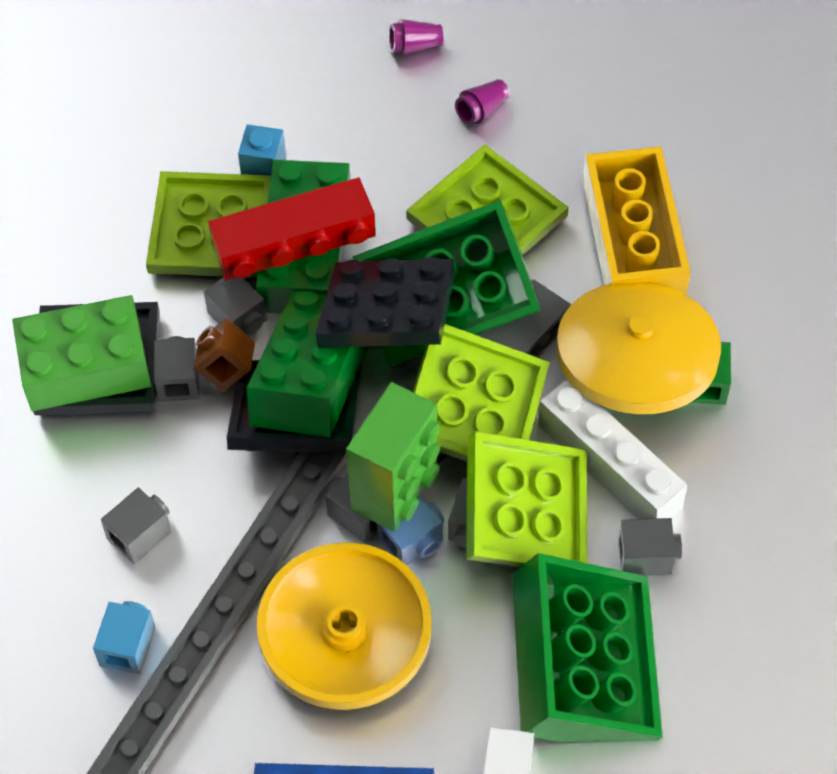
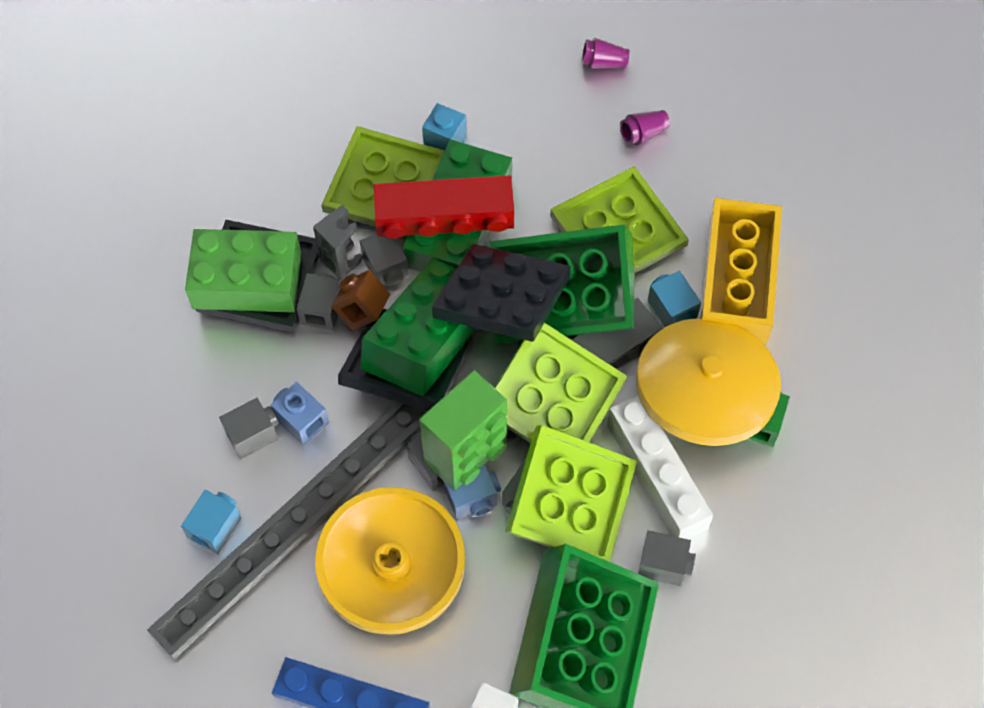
camera: 15 degrees right, 5 degrees up
none -> medium blue brick [270,381,329,446]
none -> dark grey hinge [313,205,362,282]
none -> dark azure brick [647,270,701,327]

